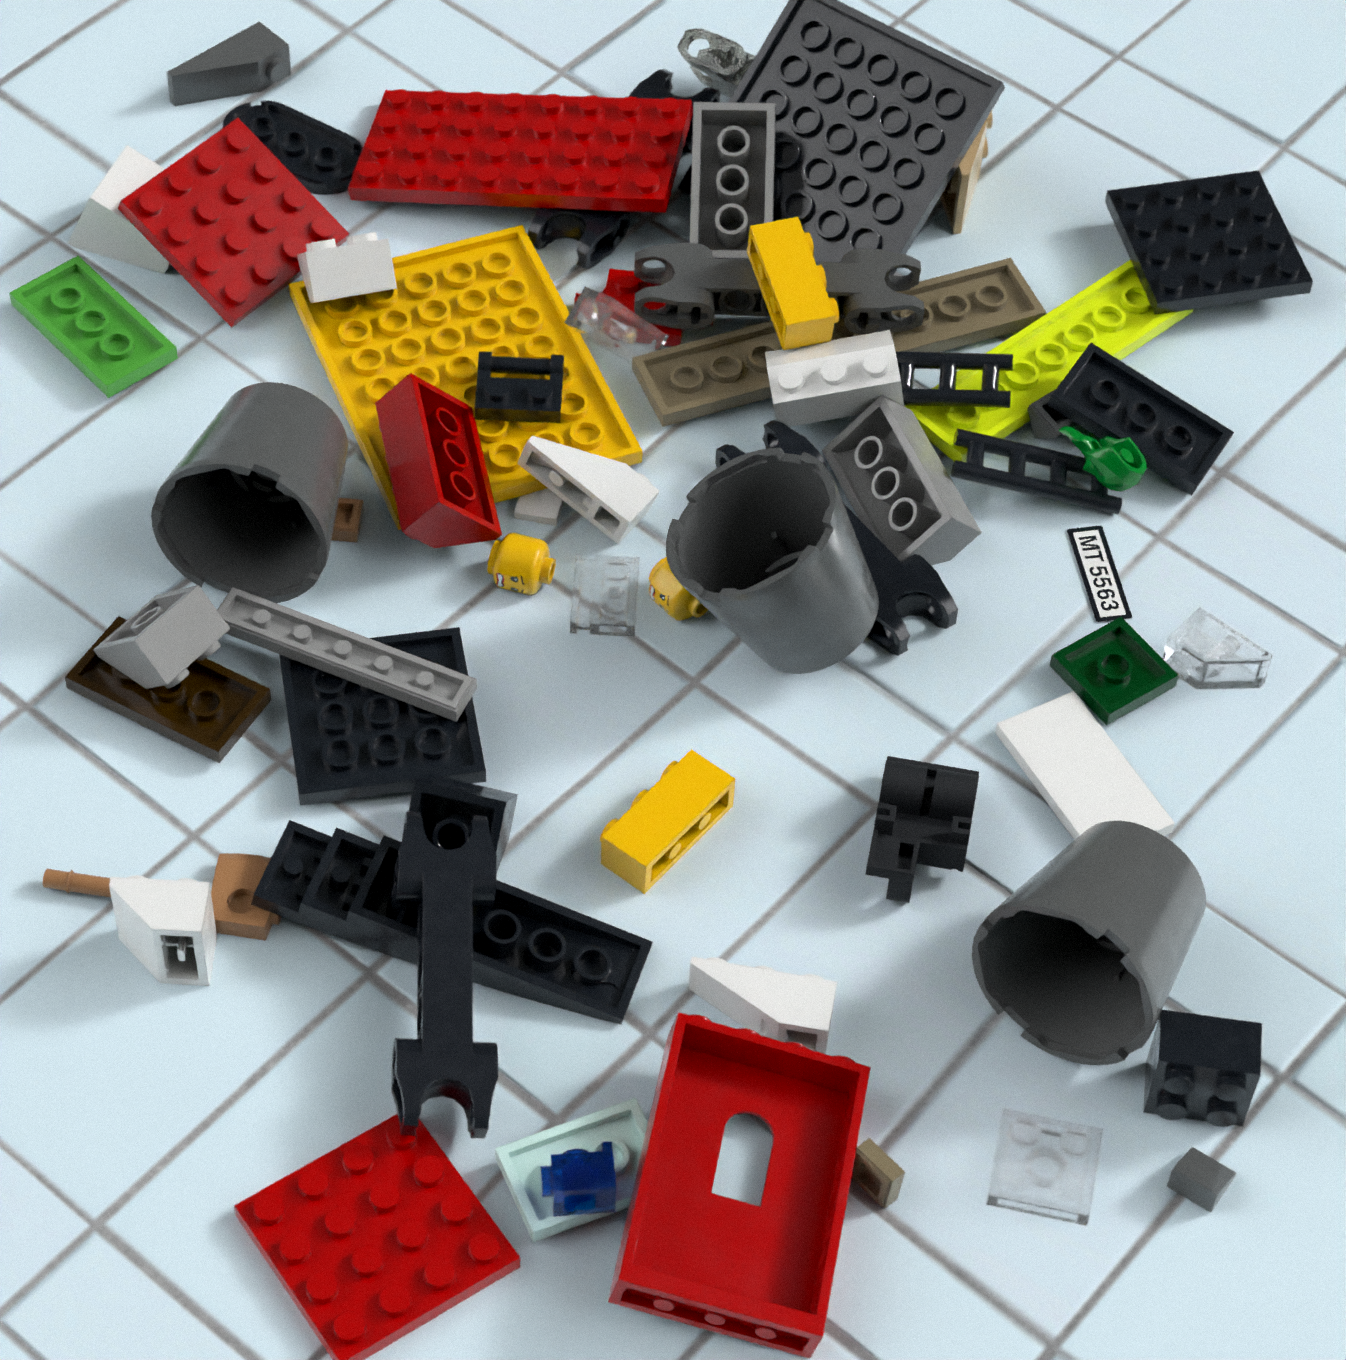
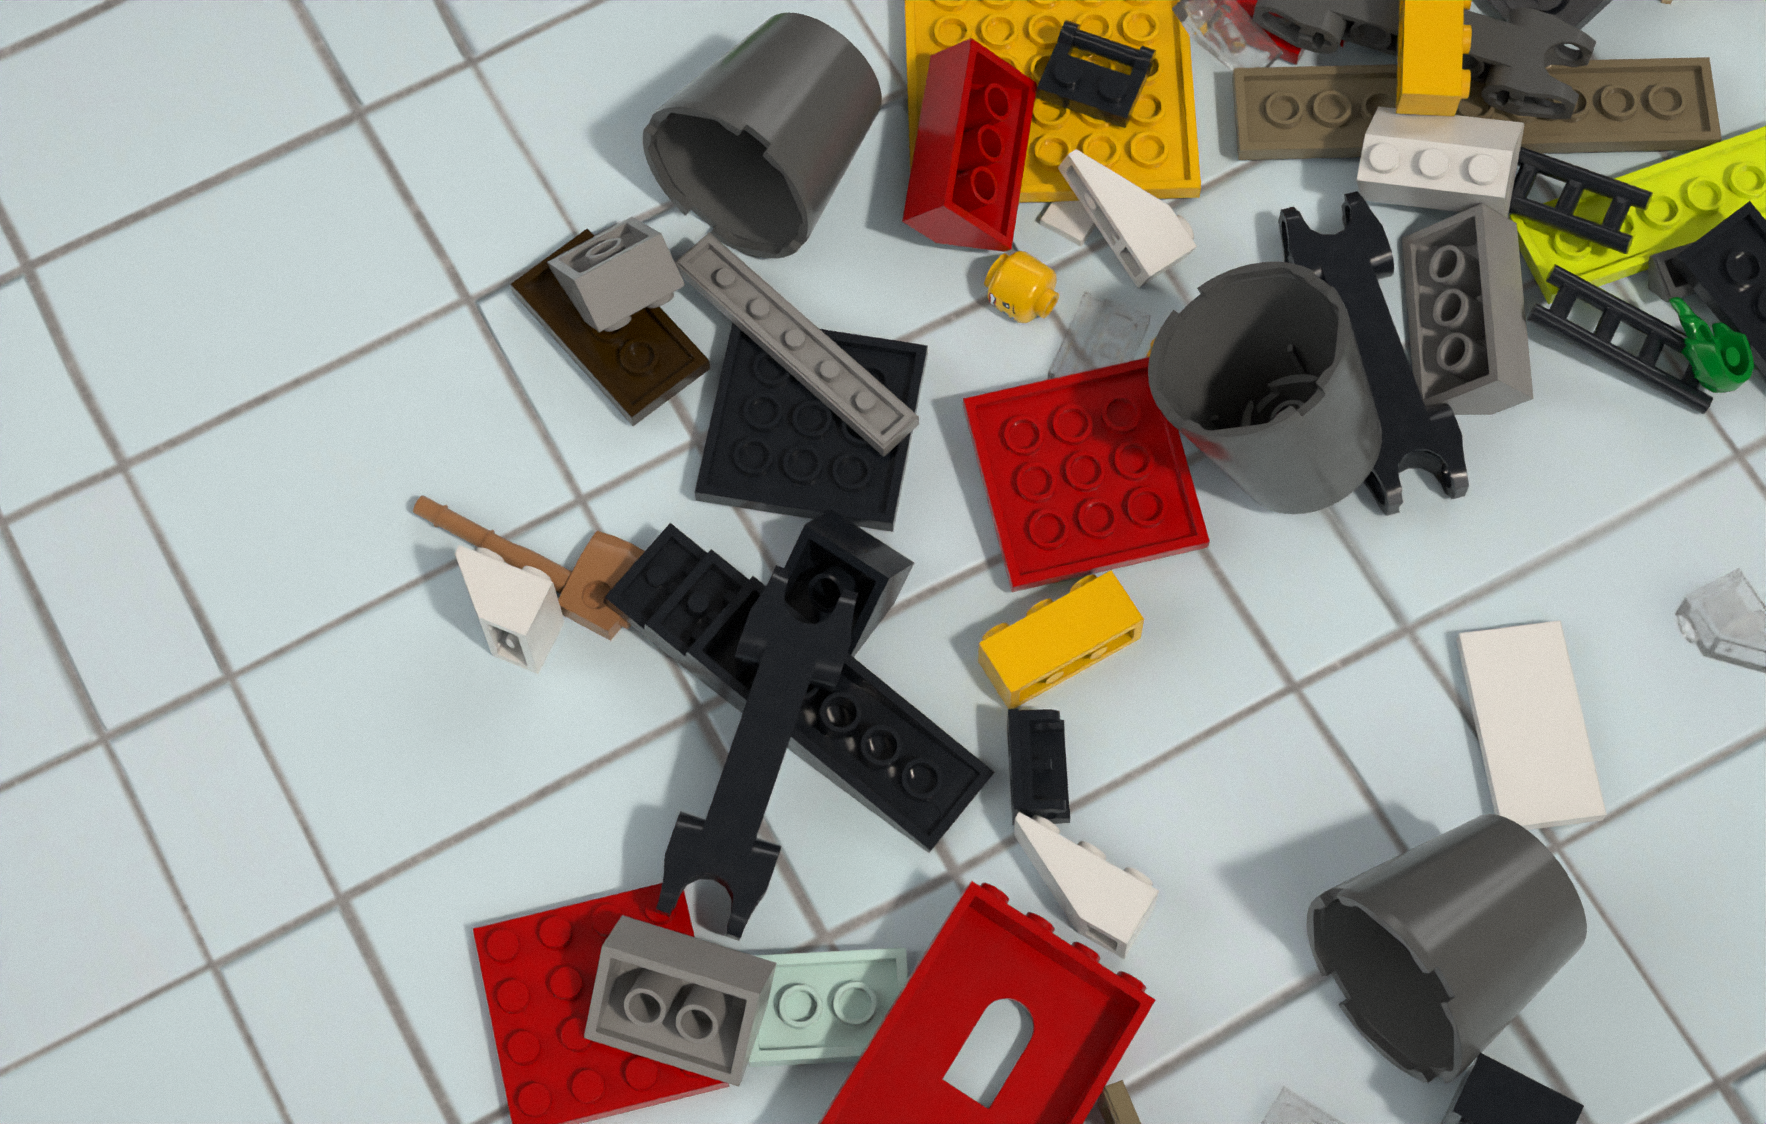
camera: 25 degrees right, 15 degrees up
medium nougat tile [332,498,364,543] -> none
clear blue brick [540,1141,617,1217] -> none
black plate [865,756,979,903] -> none
dark green plate [1049,617,1179,725] -> none
sticker [1067,526,1132,622] -> none
none -> light grey slope [584,915,777,1087]
none -> red plate [962,357,1210,592]
none -> black hinge [1007,709,1071,825]

